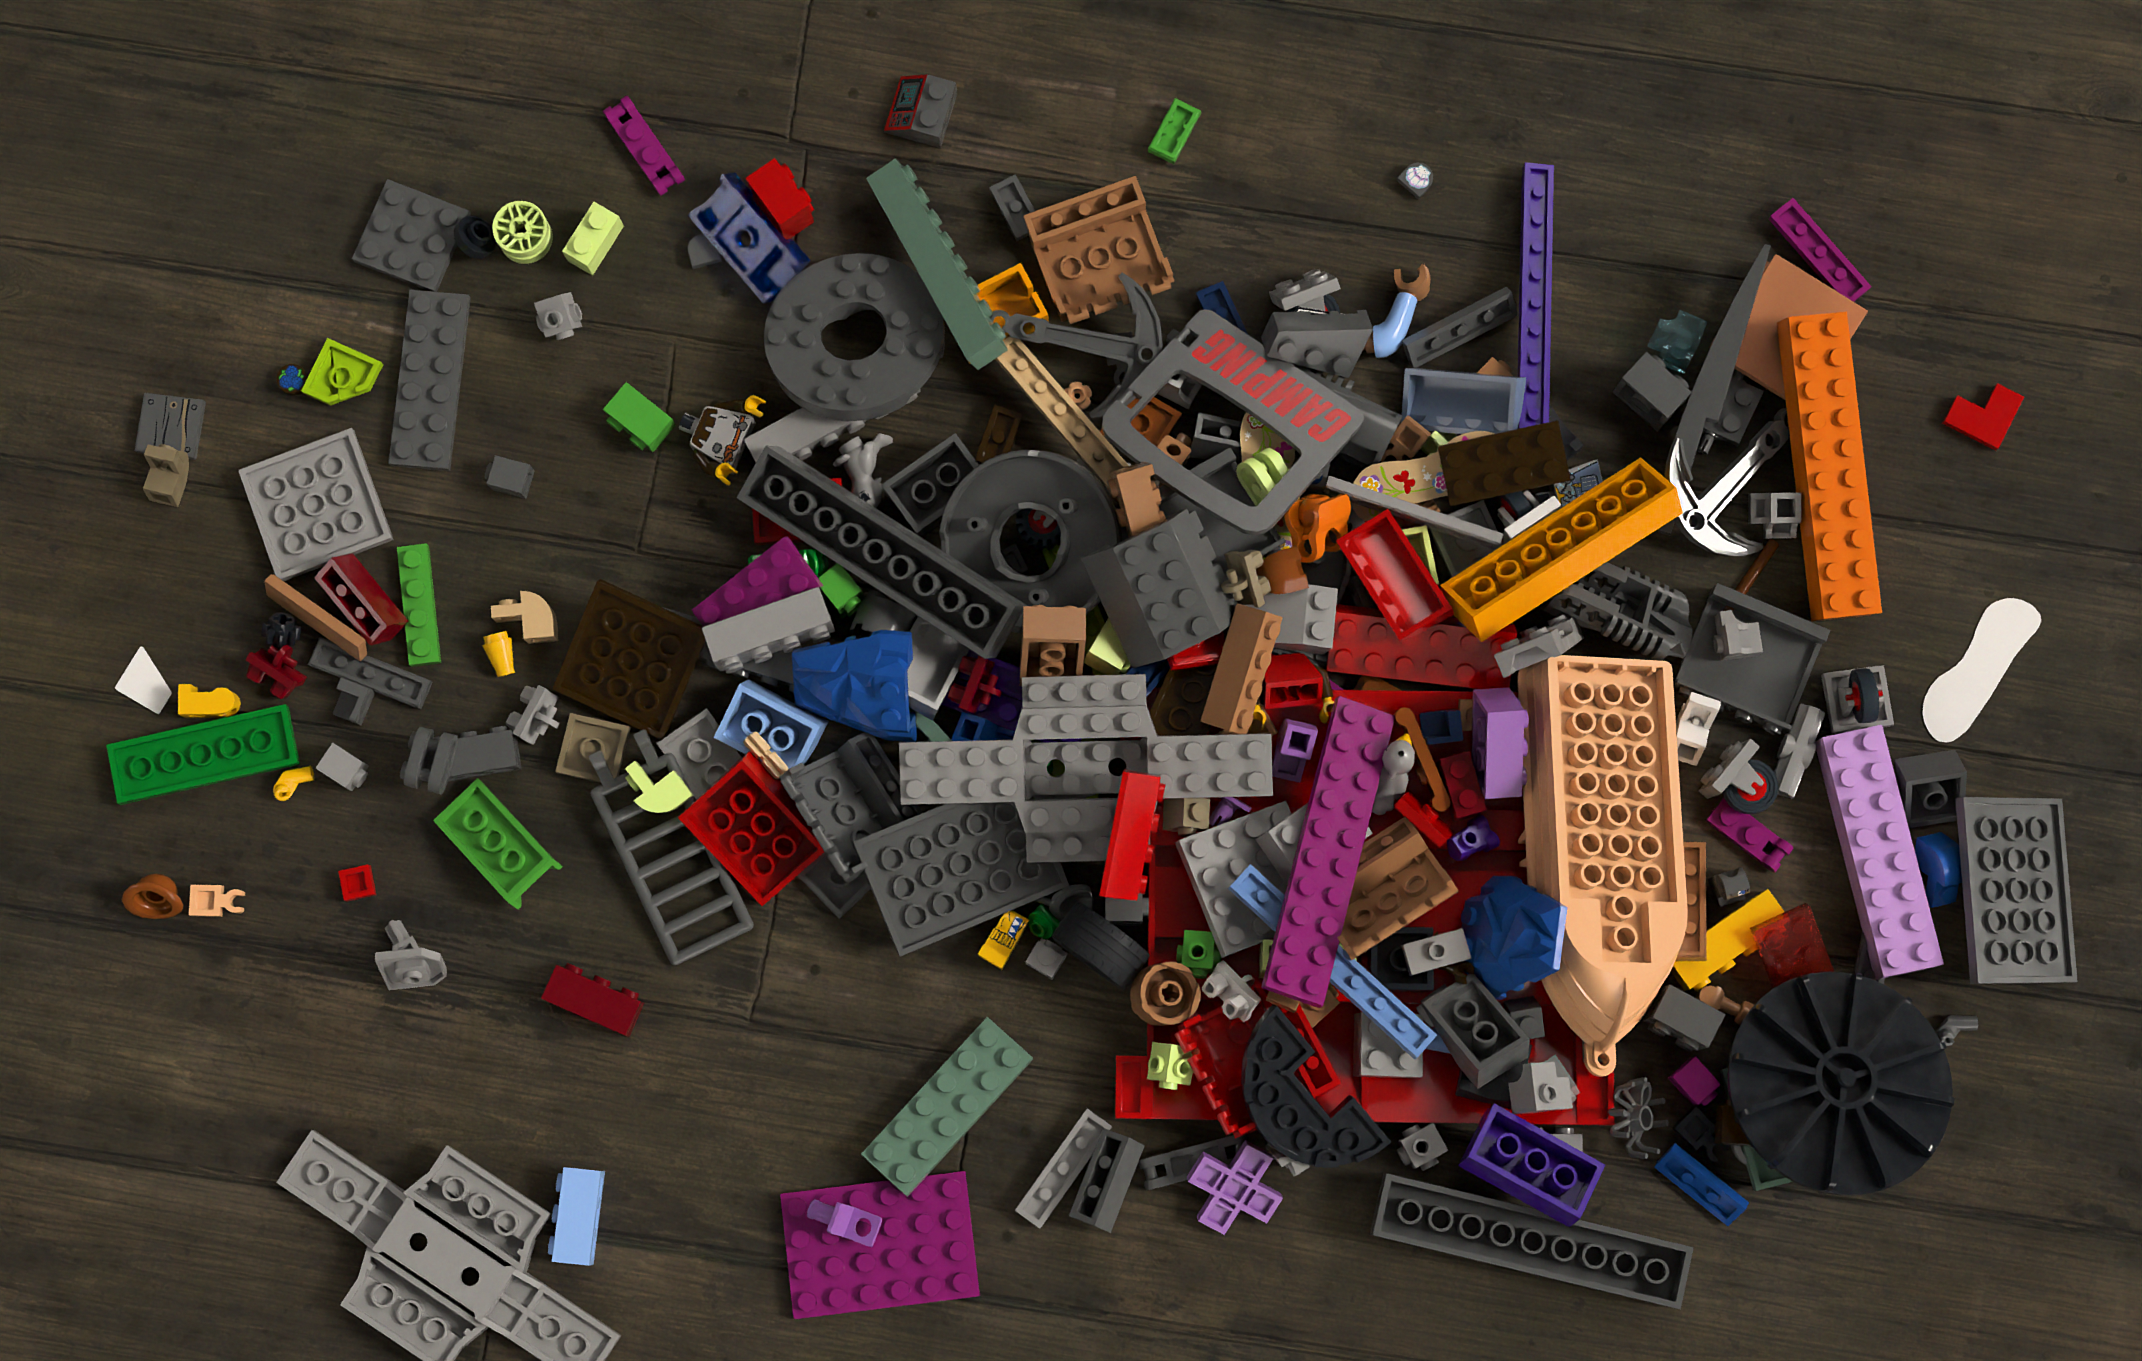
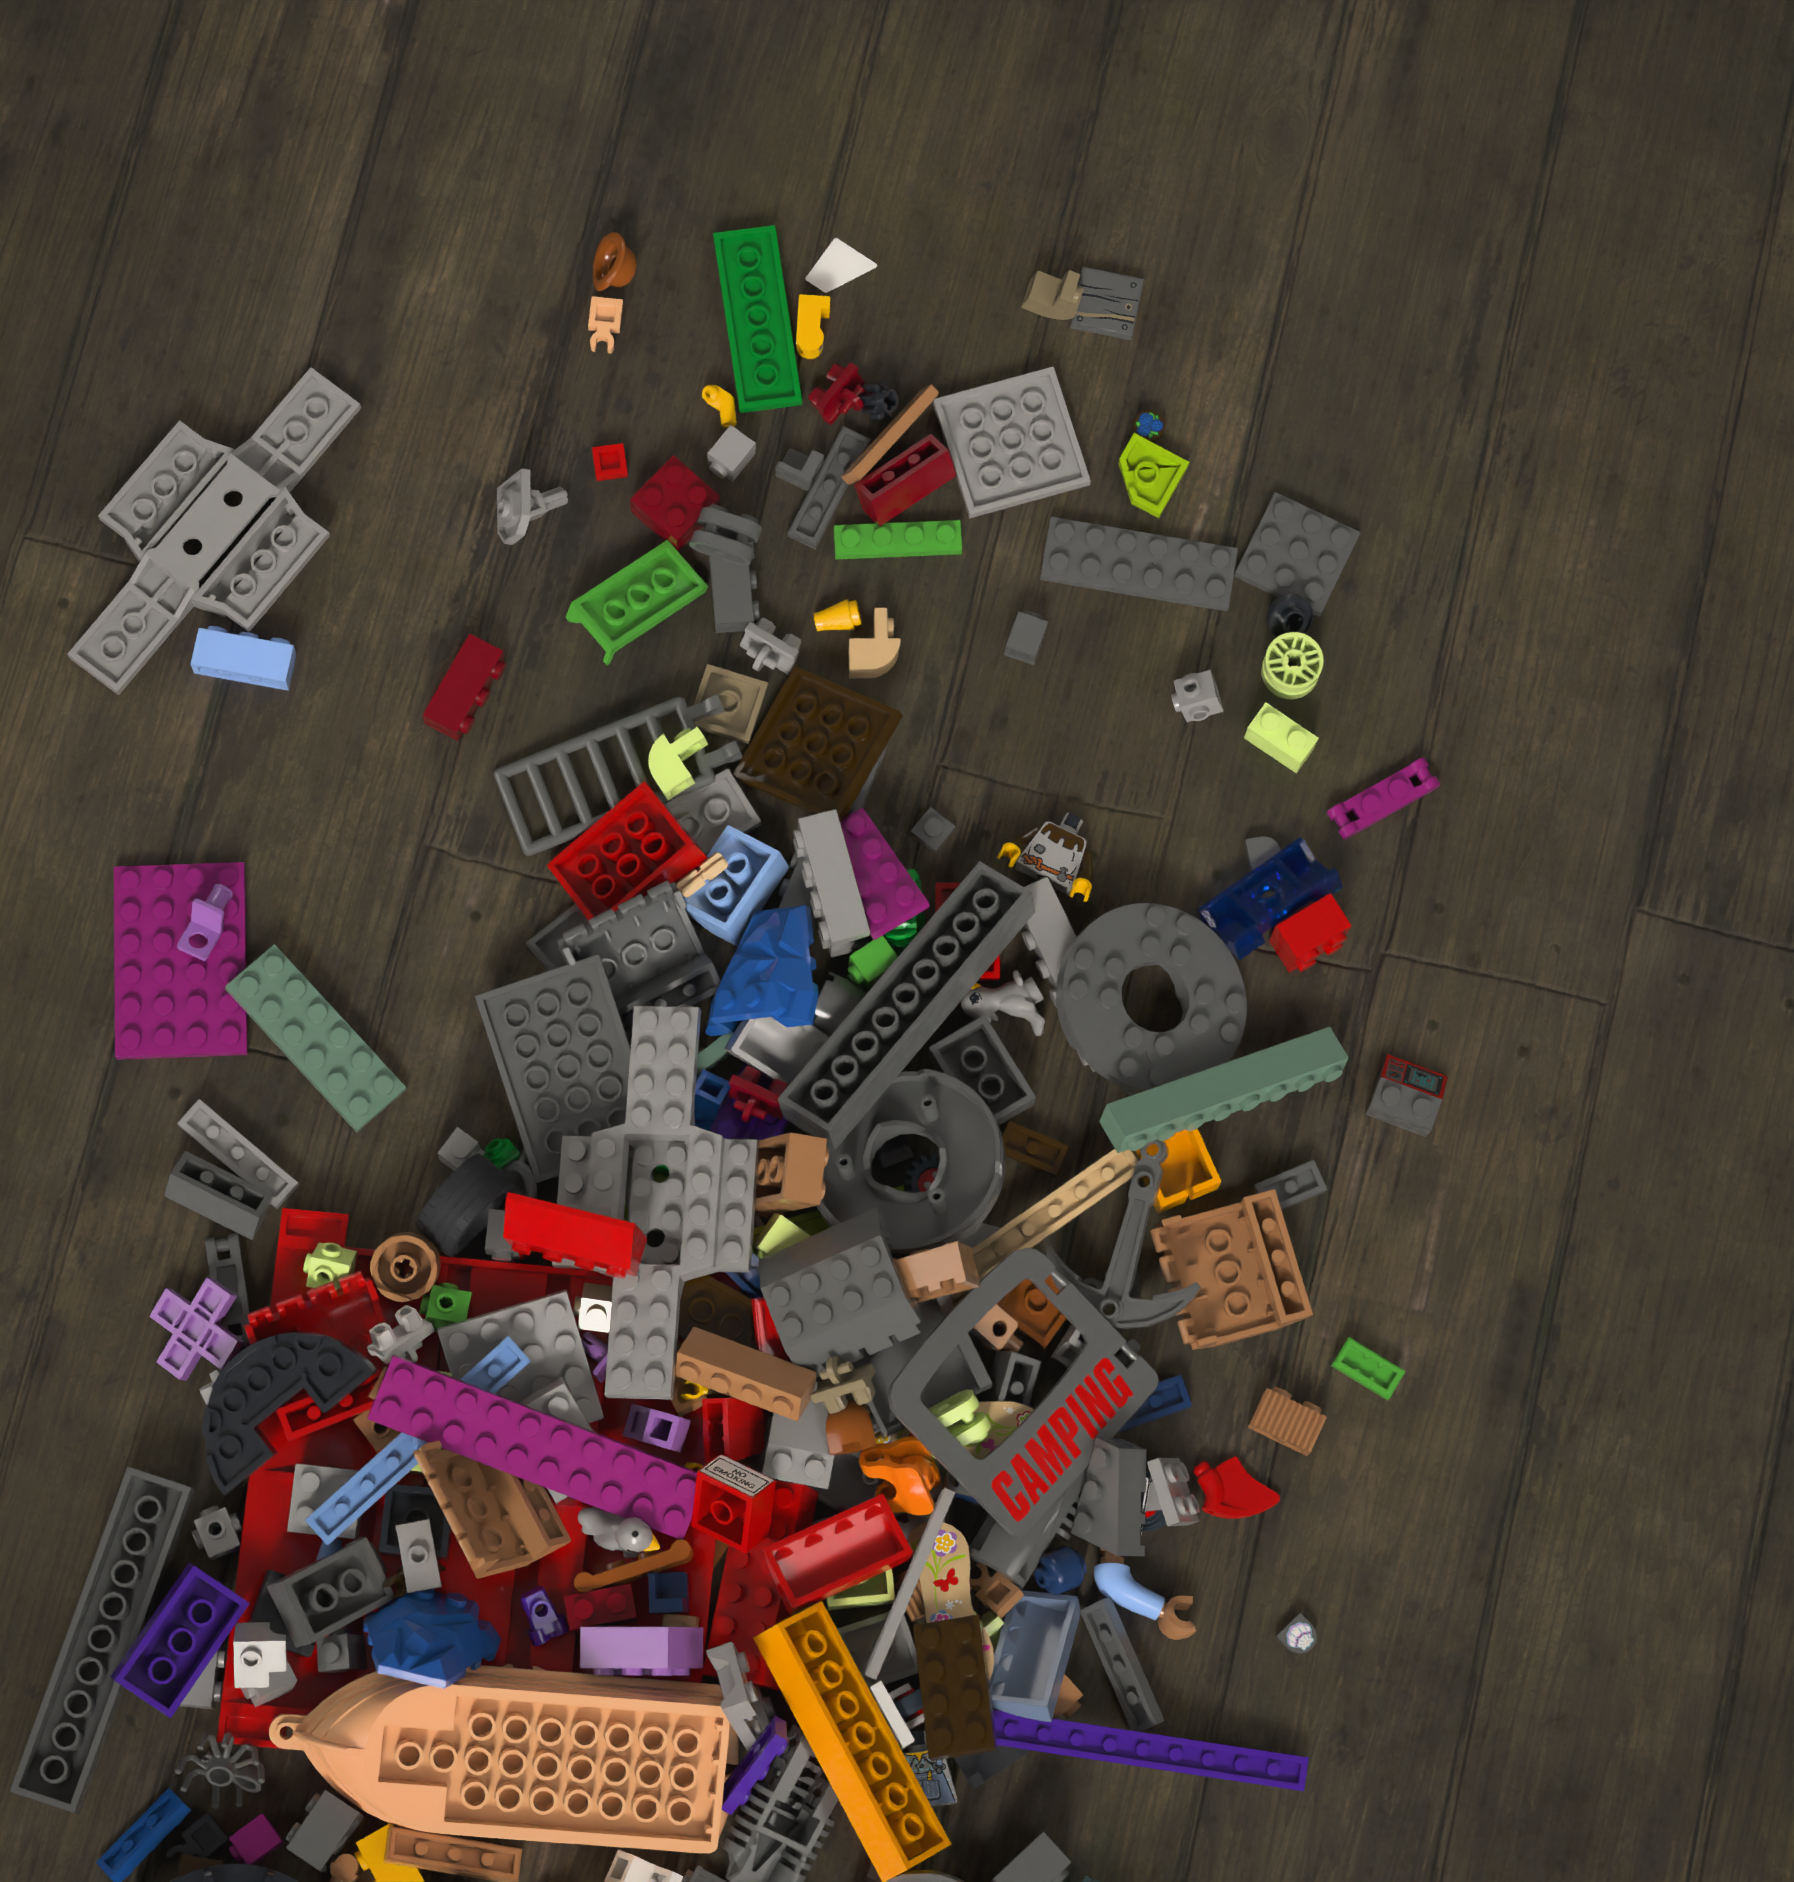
camera: 85 degrees right, 5 degrees down
bright green brick [603,382,676,452] -> none
yellow leg [978,910,1029,970] -> none
light nougat plate [1064,382,1092,410] -> none
red plate [1394,790,1455,848] -> none
none -> dark red brick [630,455,720,551]
none -> red brick [691,1454,776,1553]
none -> dark purple plate [721,1716,789,1815]
none -> dark grey plate [910,807,956,854]
none -> dark blue head [1035,1546,1086,1595]
none -> red arm [1193,1456,1280,1519]
none -> medium nougat brick [1247,1387,1327,1456]

